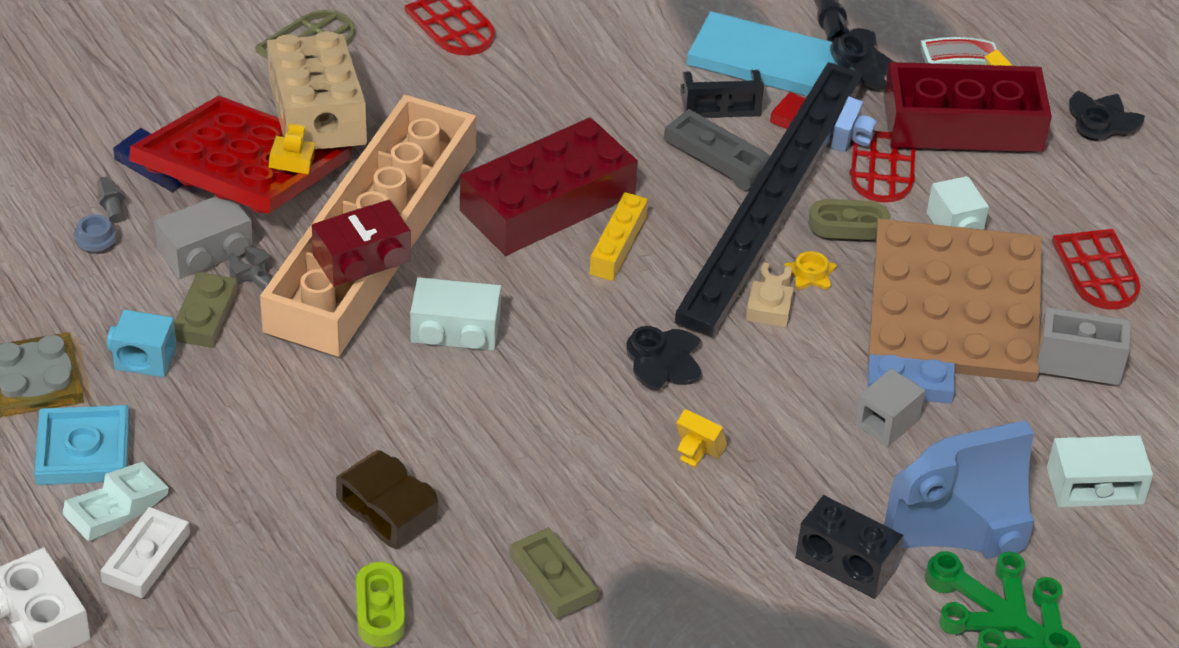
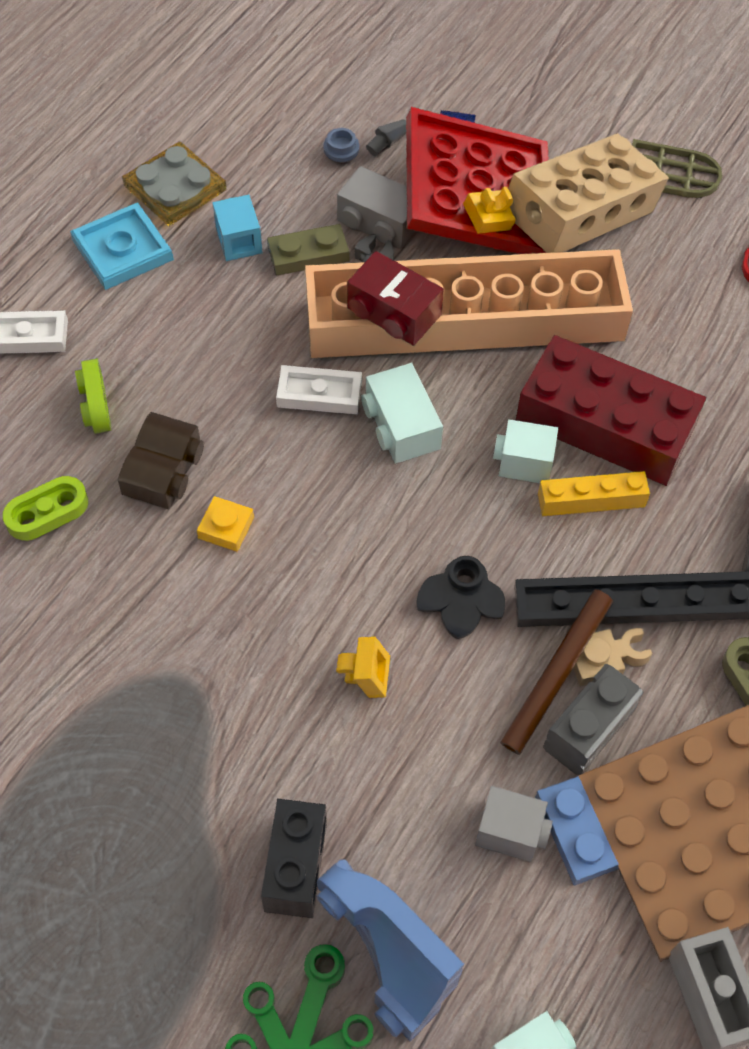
camera: 65 degrees right, 15 degrees up
light aqua slope [62,462,169,541] -> none
olive plate [509,527,598,619] -> none
yellow plate [784,251,837,290] -> none
none -> lime plate [75,358,112,434]
none -> yellow plate [197,496,254,552]
none -> white plate [276,365,362,415]
none -> light aqua brick [493,419,558,483]
none -> reddish brown piece [500,590,613,755]
none -> dark grey brick [543,664,644,775]

